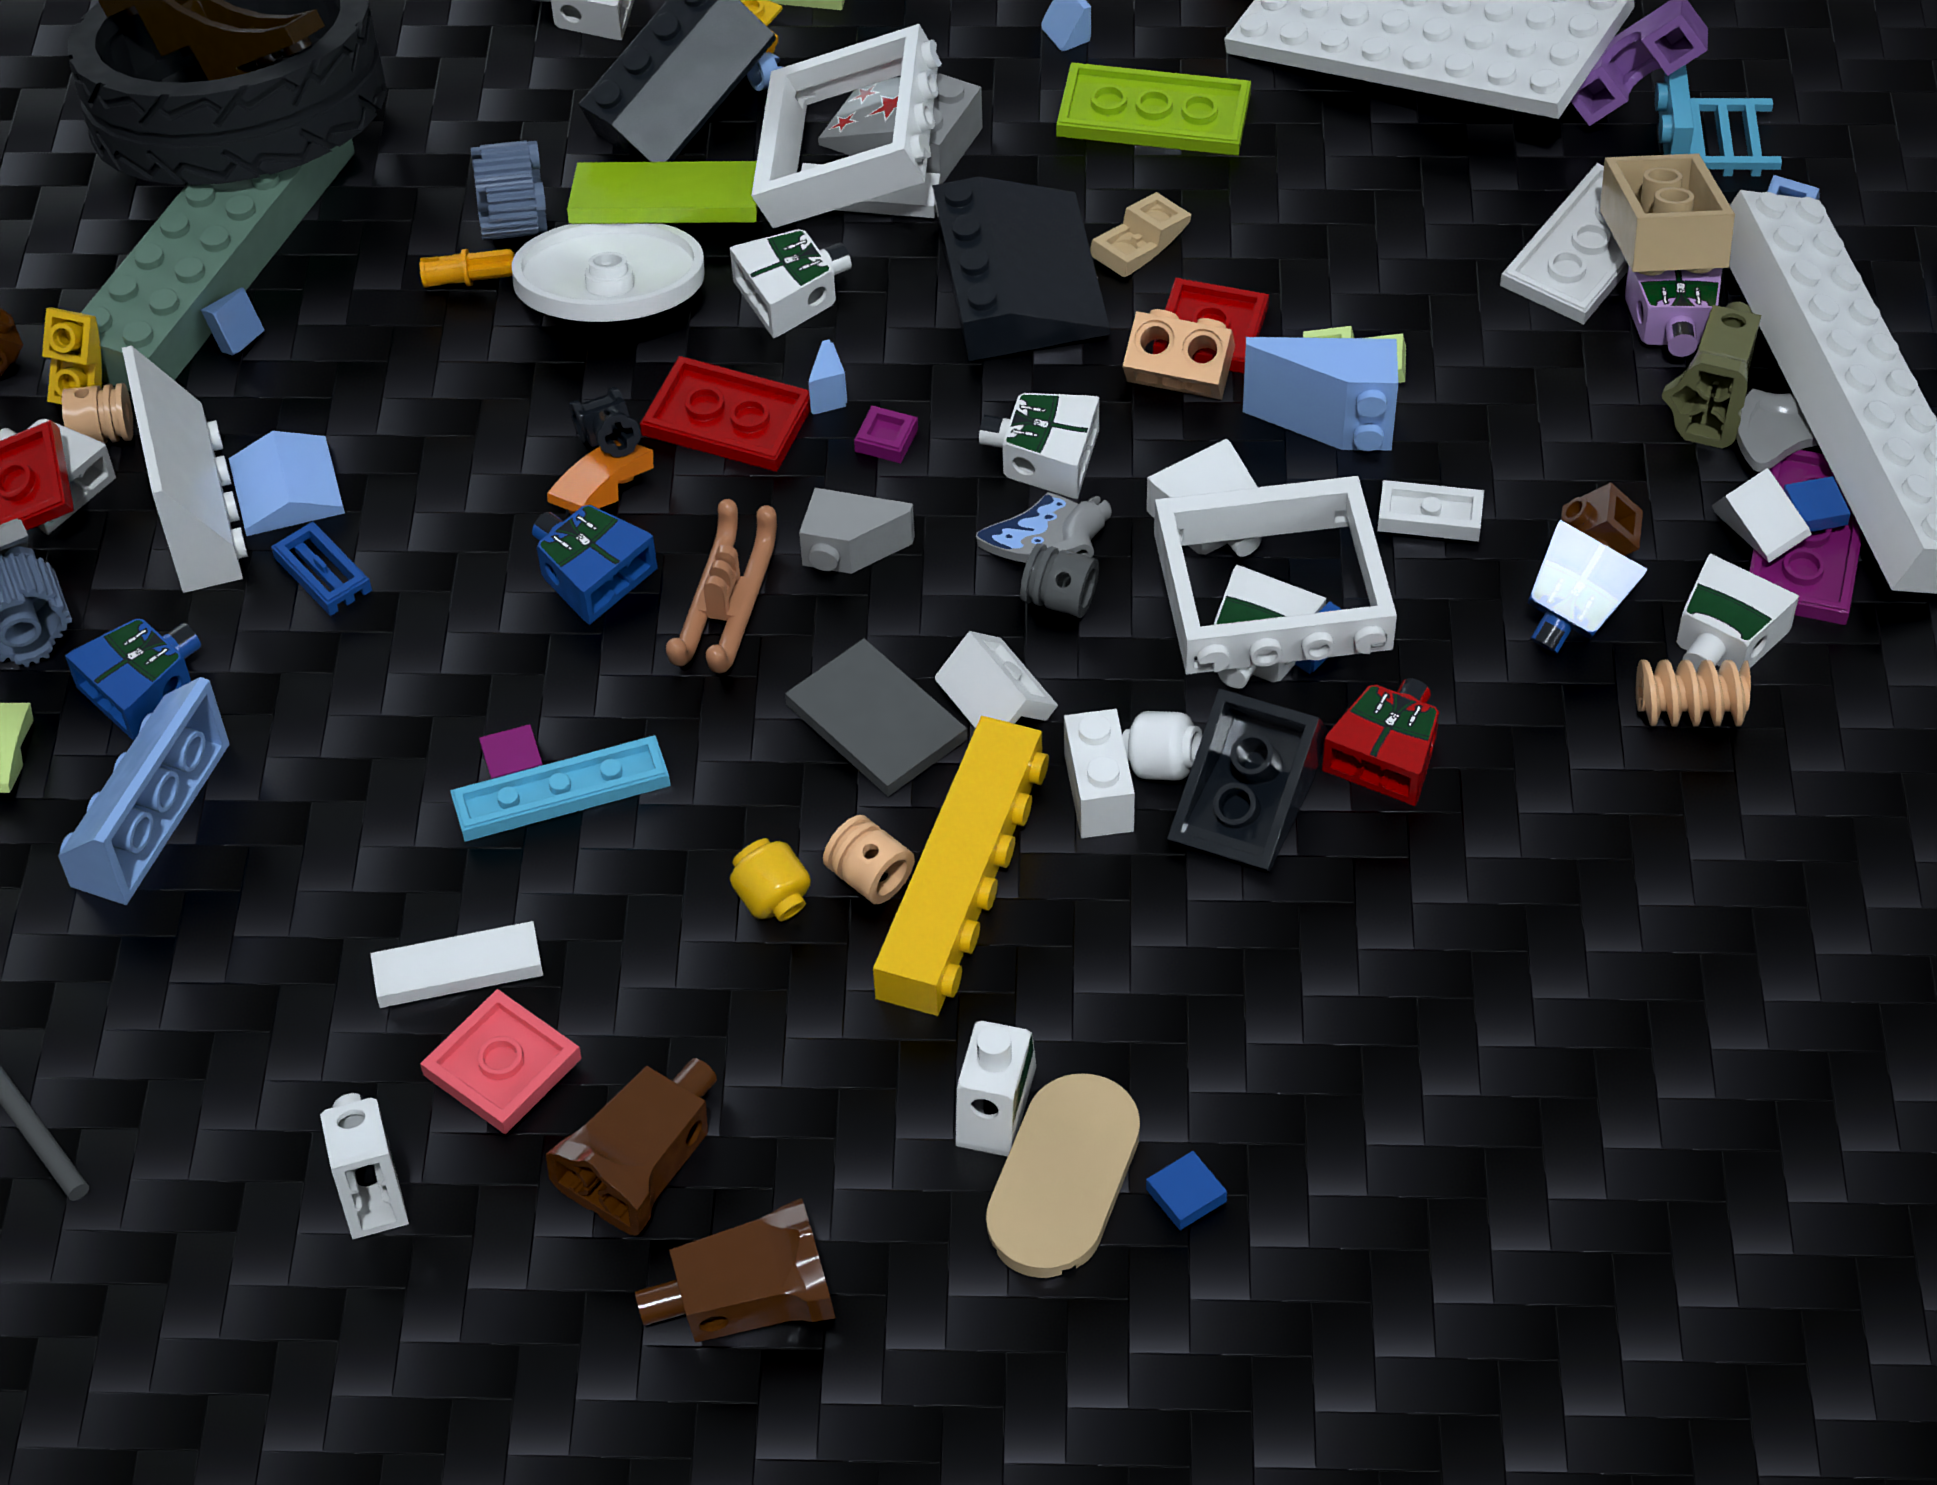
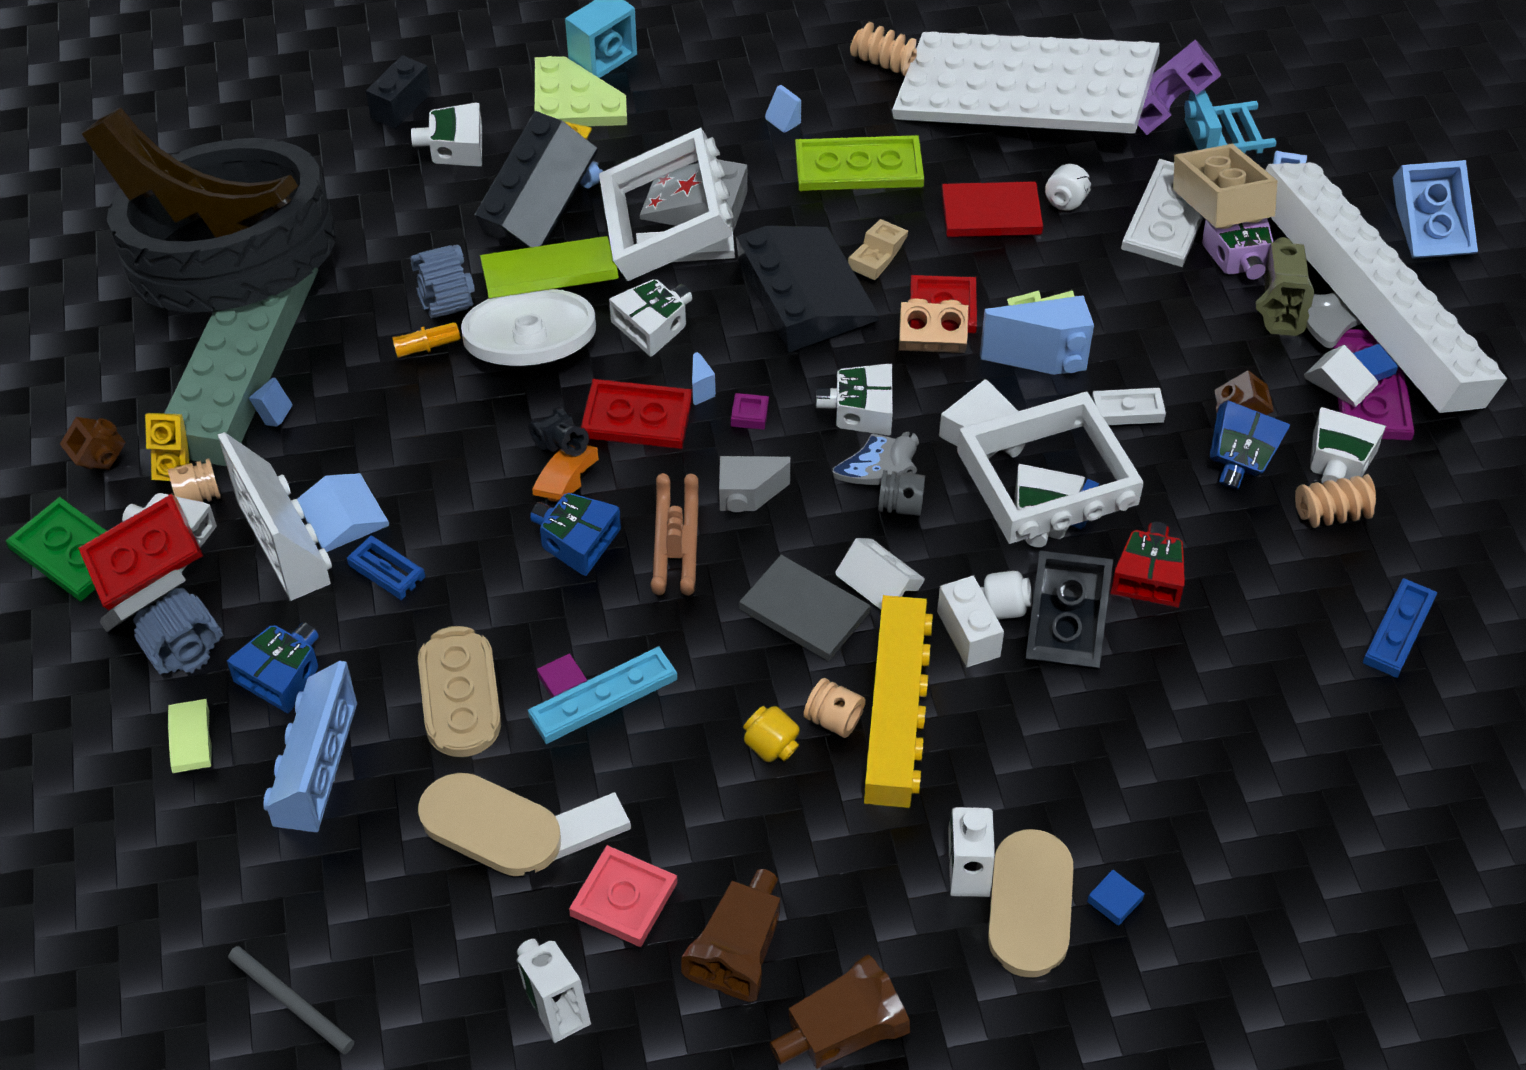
camera: 15 degrees left, 0 degrees up
none -> tan tile [418,626,501,757]
none -> tan tile [418,773,561,876]
none -> red tile [941,182,1043,237]
none -> white head [1045,164,1091,211]
none -> blue tile [1363,578,1437,678]

